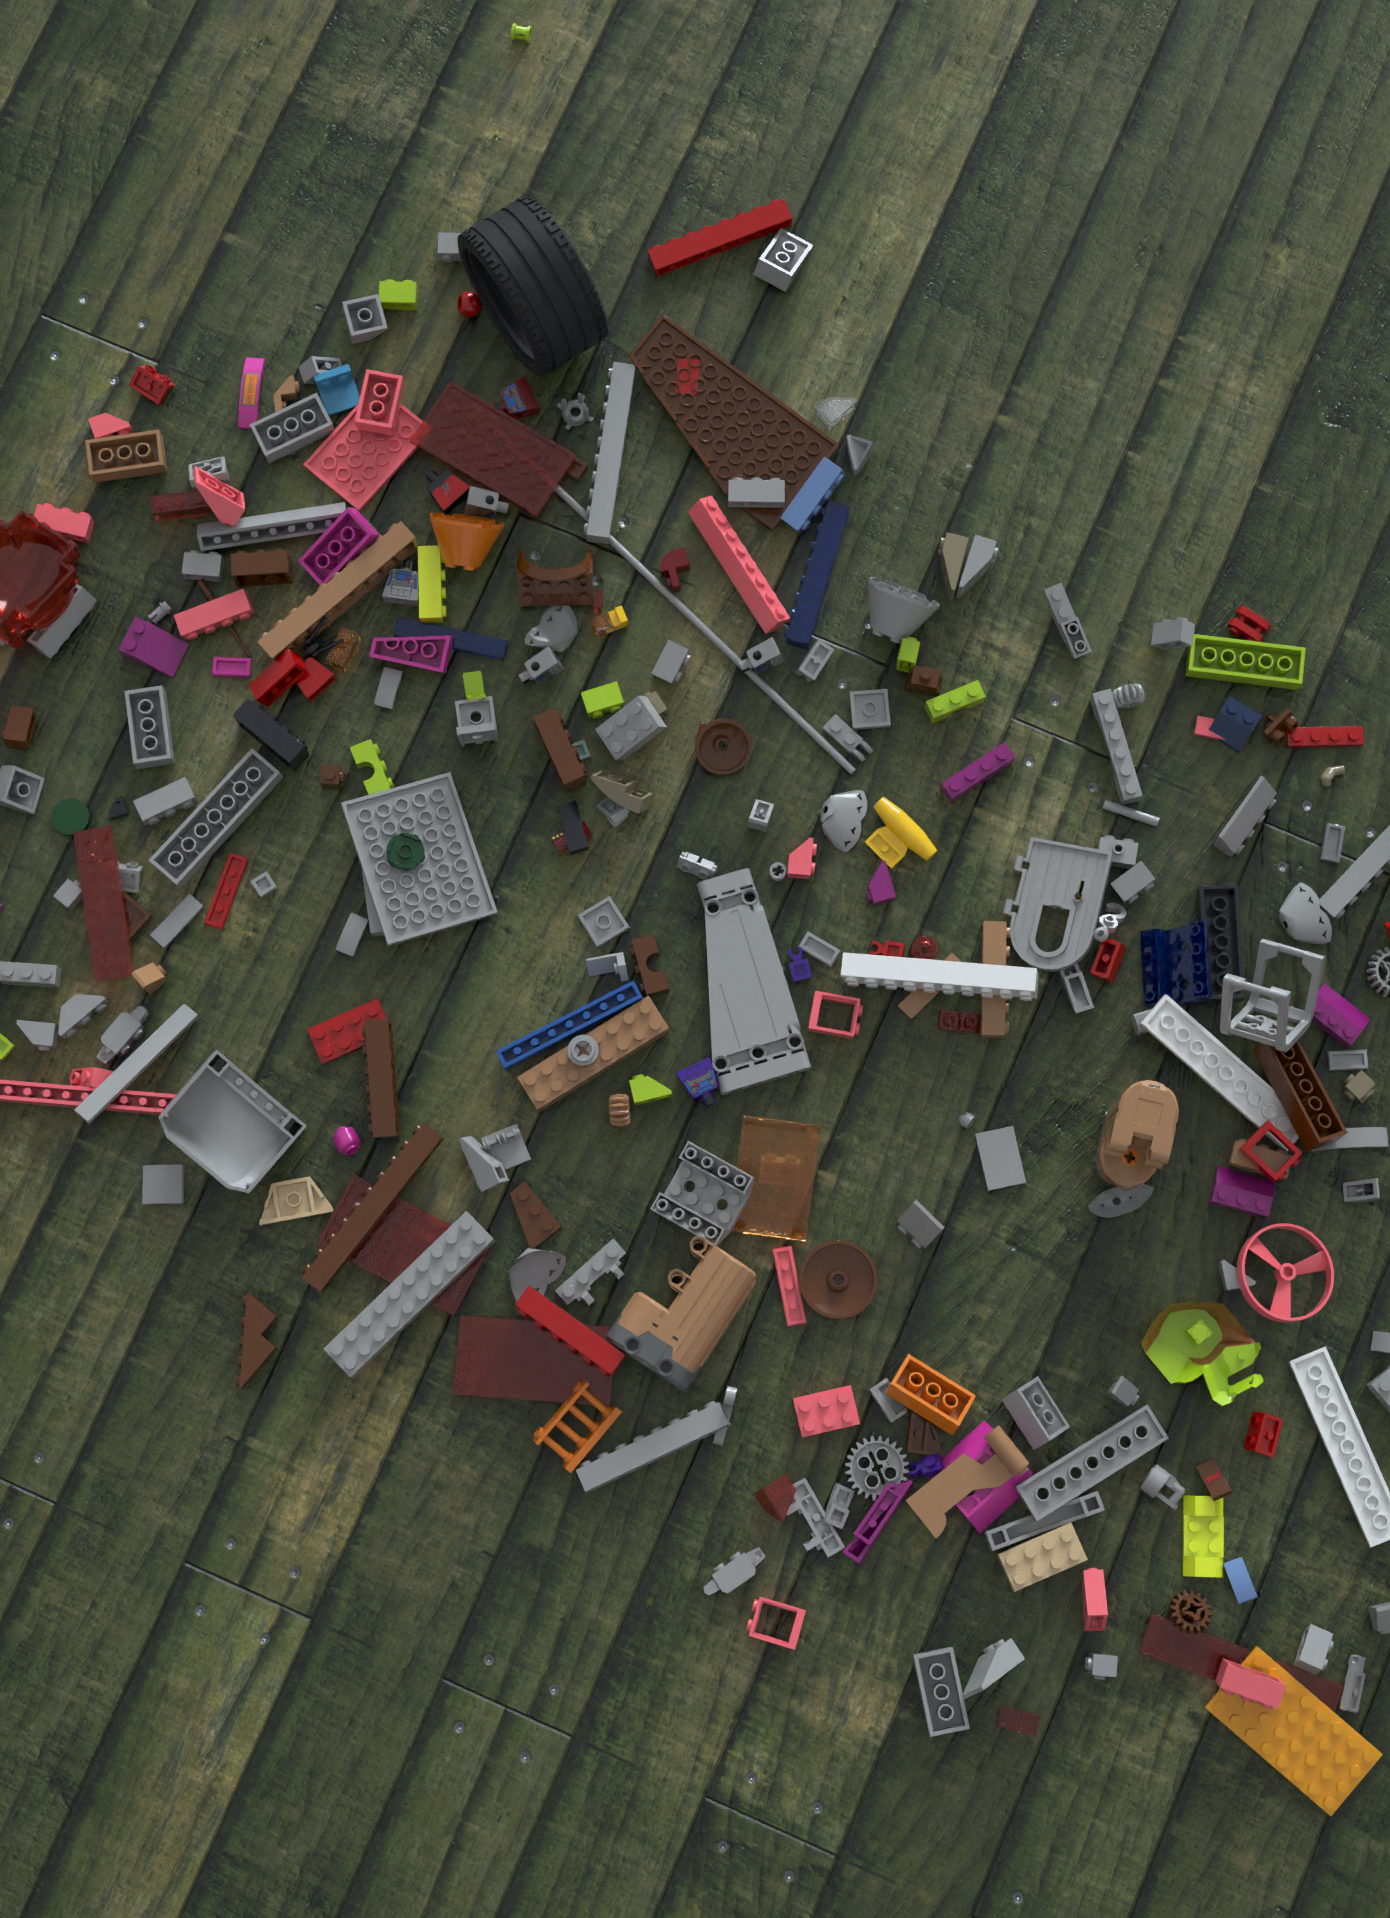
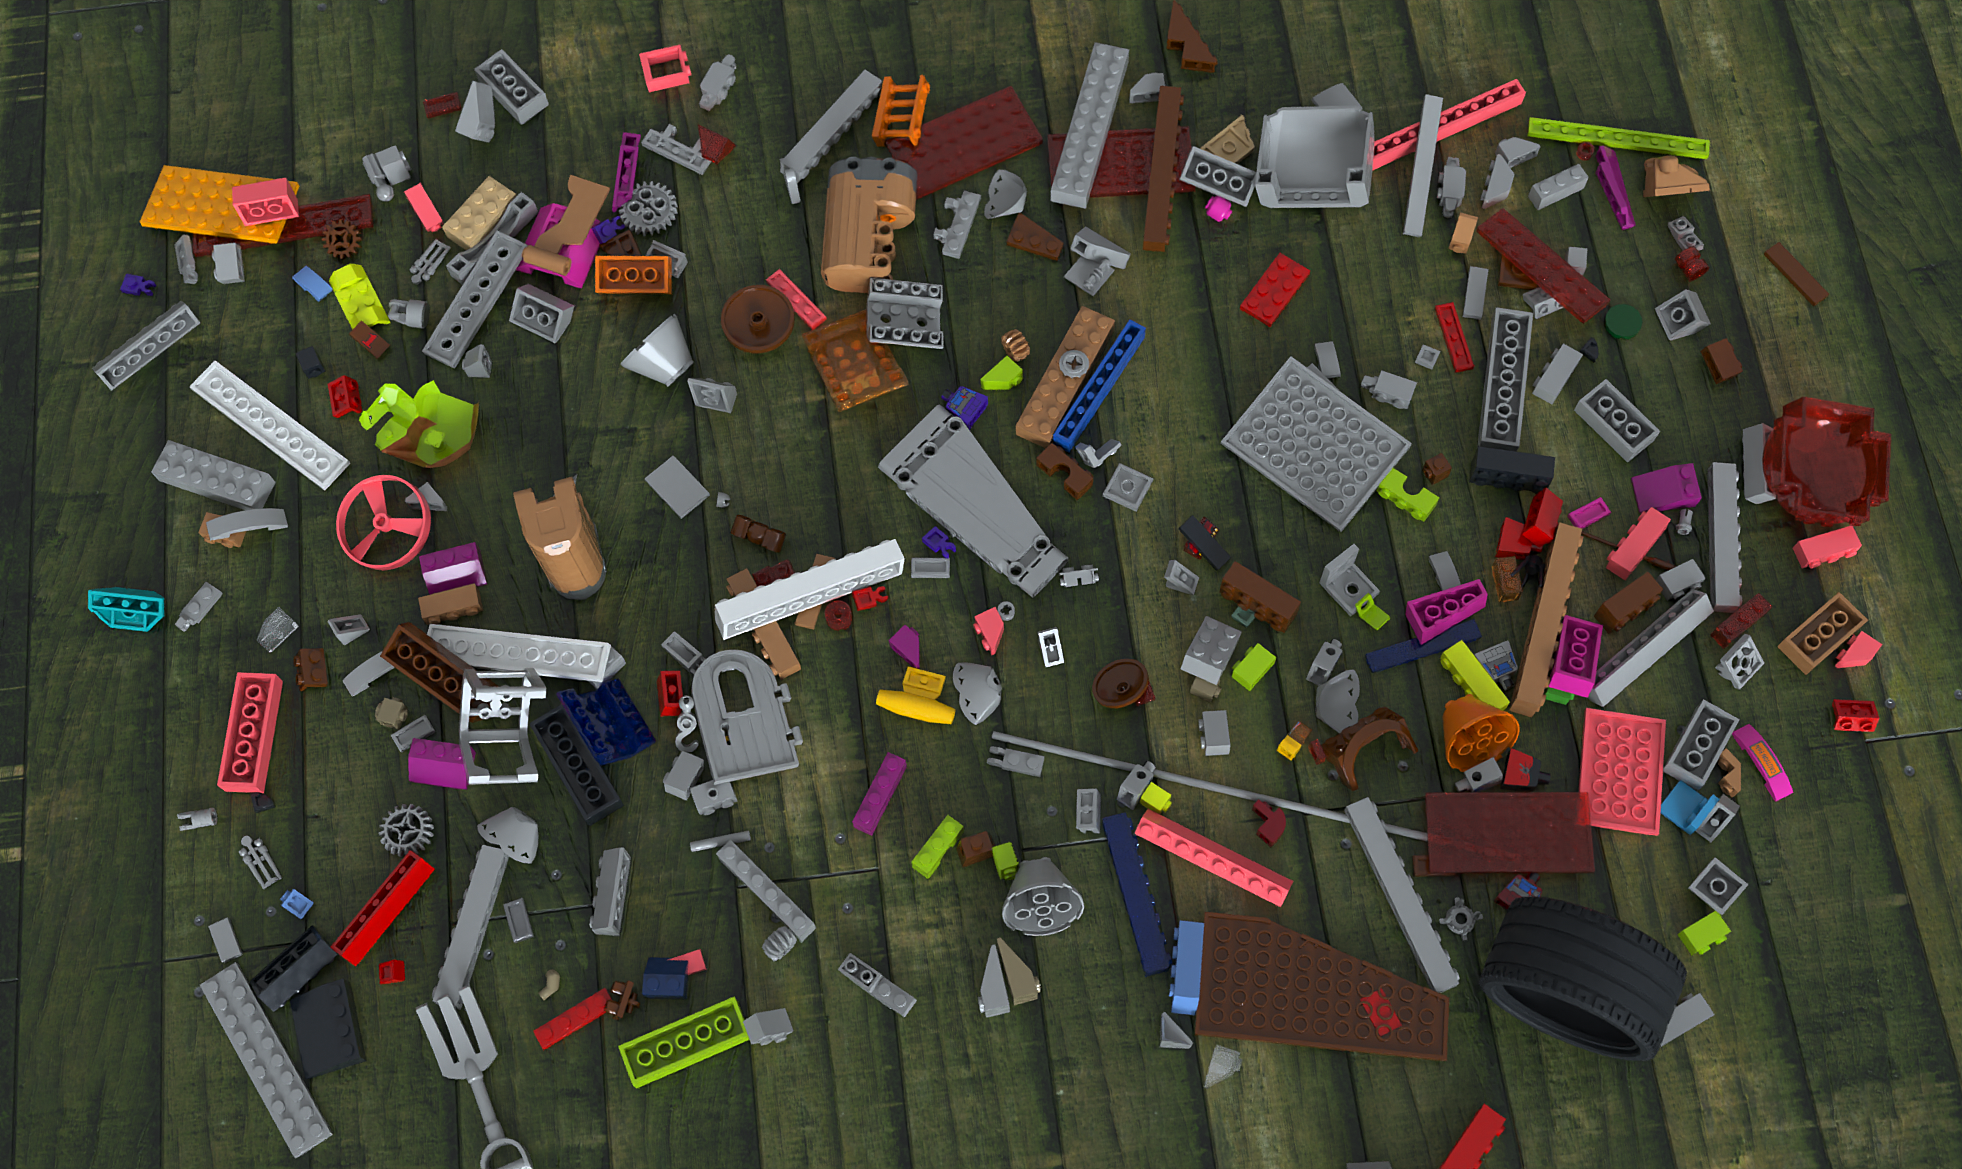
camera: 150 degrees right, 10 degrees down
coral slope [70,1067,113,1088] -> none
coral slope [193,466,245,527] -> none
coral brick [355,369,405,436] -> none
reddish brown brick [362,1019,400,1138] -> none
dark green tile [386,832,425,871] -> none
red brick [515,1285,626,1377] -> none
dark tan slope [591,769,654,814] -> none
light grey brick [728,477,785,508] -> none
coral brick [793,1385,860,1438] -> none
coral window [808,991,863,1039] -> none
light grey slope [824,1483,855,1529] -> none
light grey plate [849,689,891,730] -> none
red brick [1227,606,1271,642] -> none
red window [1238,1120,1302,1183] -> none
none -> black brick [296,346,326,379]
none -> light grey piece [362,153,394,202]
none -> light grey piece [409,239,451,284]
none -> light grey cone [621,314,694,386]
none -> reddish brown piece [730,514,787,552]
none -> light grey slope [1129,73,1165,103]
none -> neon yellow brick [1140,782,1172,815]
none -> light grey slope [1180,146,1256,207]
none -> light grey hinge [1361,370,1417,409]
none -> light grey brick [1707,462,1742,613]

